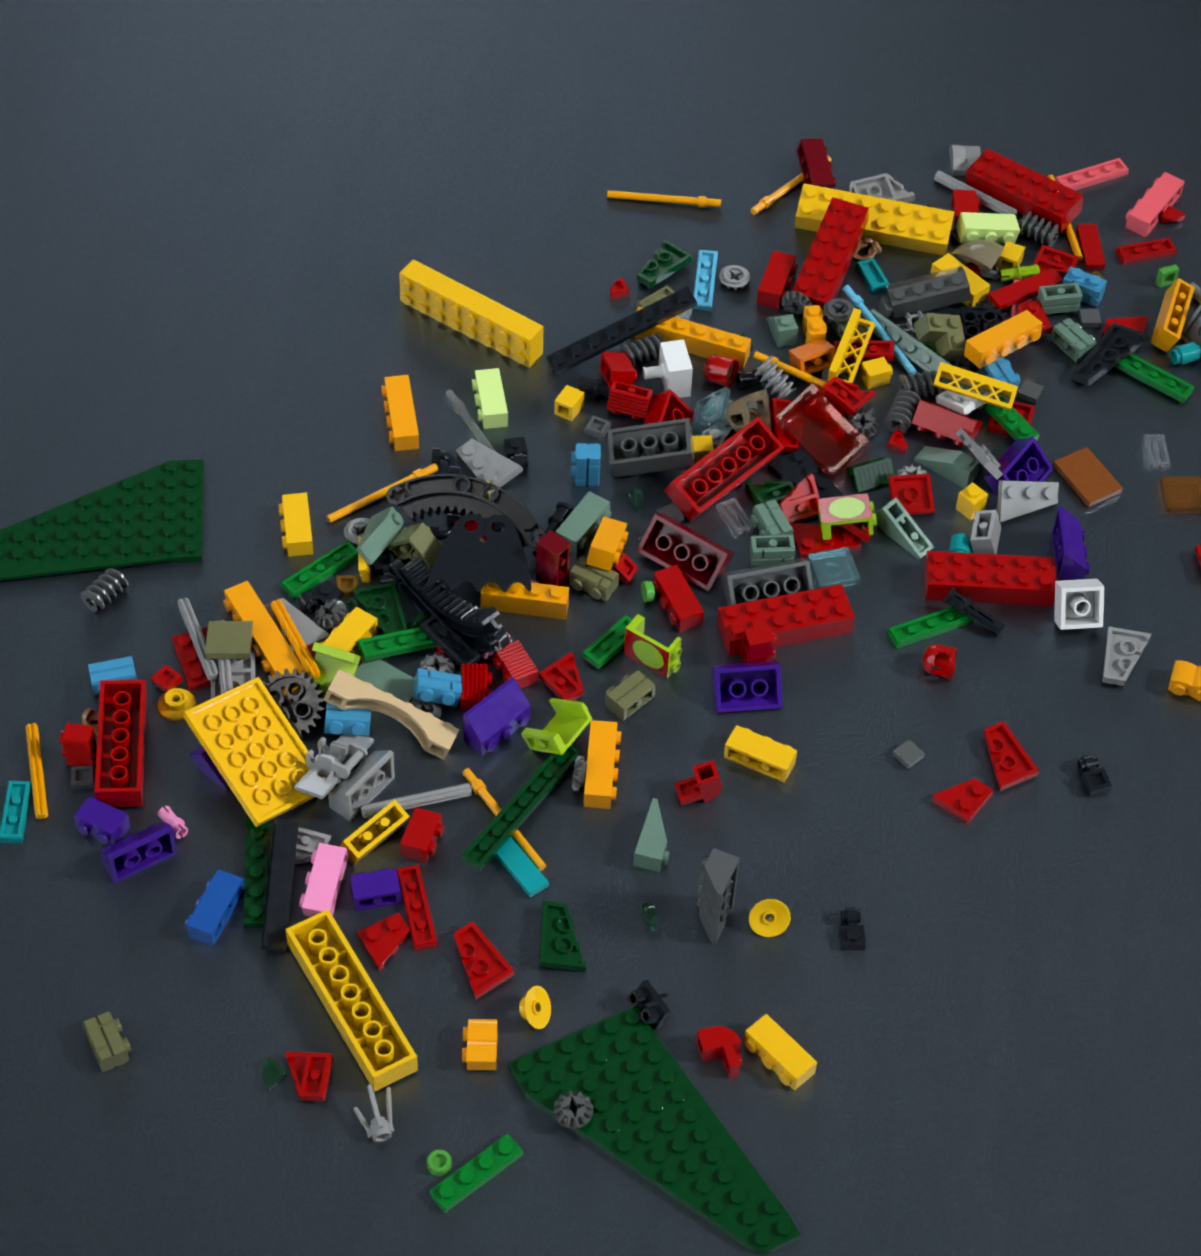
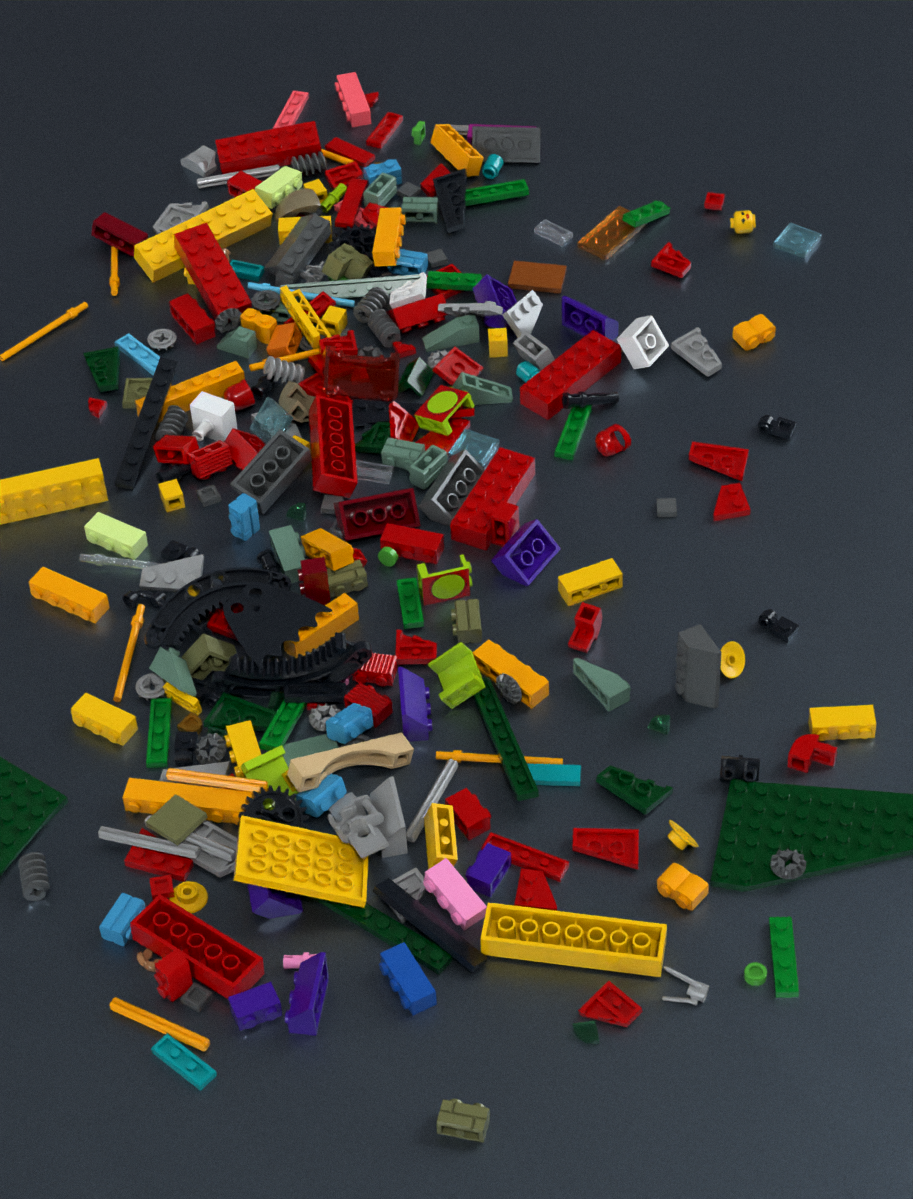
camera: 45 degrees left, 5 degrees down
yellow fence [933,362,1018,410] -> none

